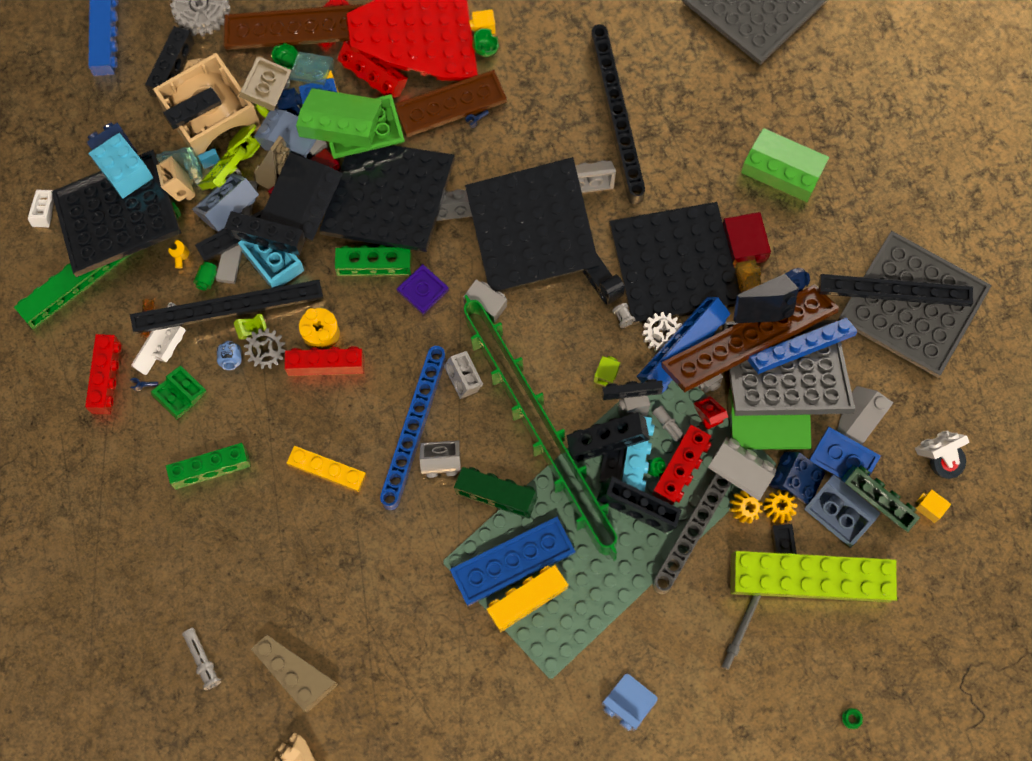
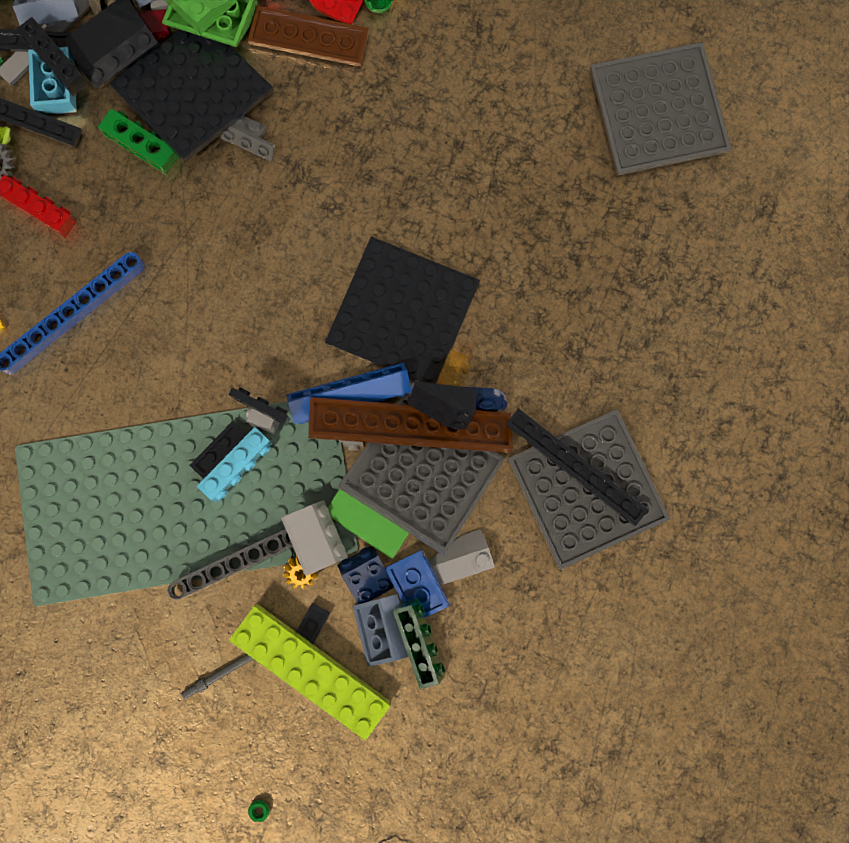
camera: 30 degrees right, 10 degrees up
yellow brick [299,308,340,350] -> none
dark purple tile [397,264,450,315] -> none
light grey brick [420,440,461,478] -> none
light grey brick [444,351,484,399] -> none
blue plate [450,517,576,607] -> none
dark green brick [454,467,538,519] -> none
light grey brick [463,280,507,323] -> none
green piece [464,295,617,561] -> none
black plate [465,157,599,292] -> none
dark blue hand [466,110,489,128] -> none
yellow brick [487,565,568,633] -> none
black brick [566,412,650,462] -> none
light grey slope [575,160,616,193] -> none
black beam [582,254,625,305] -> none
black beam [591,24,645,204] -> none
lime brick [594,356,621,387] -> none
black brick [597,477,682,533] -> none
medium blue bracket [602,674,658,731] -> none
light grey bush [612,303,635,328] -> none
white gear [642,312,682,353] -> none
green plate [647,457,666,477] -> none
light grey axle [652,406,684,442] -> none
red brick [652,425,712,505] -> none
red slope [693,396,728,429] -> none
dark red brick [723,212,771,266] -> none
bright green slope [741,128,829,203] -> none
blue plate [748,318,857,374] -> none
yellow gear [763,490,798,524] -> none
white plate [915,431,970,479] -> none
yellow brick [916,489,951,523] -> none

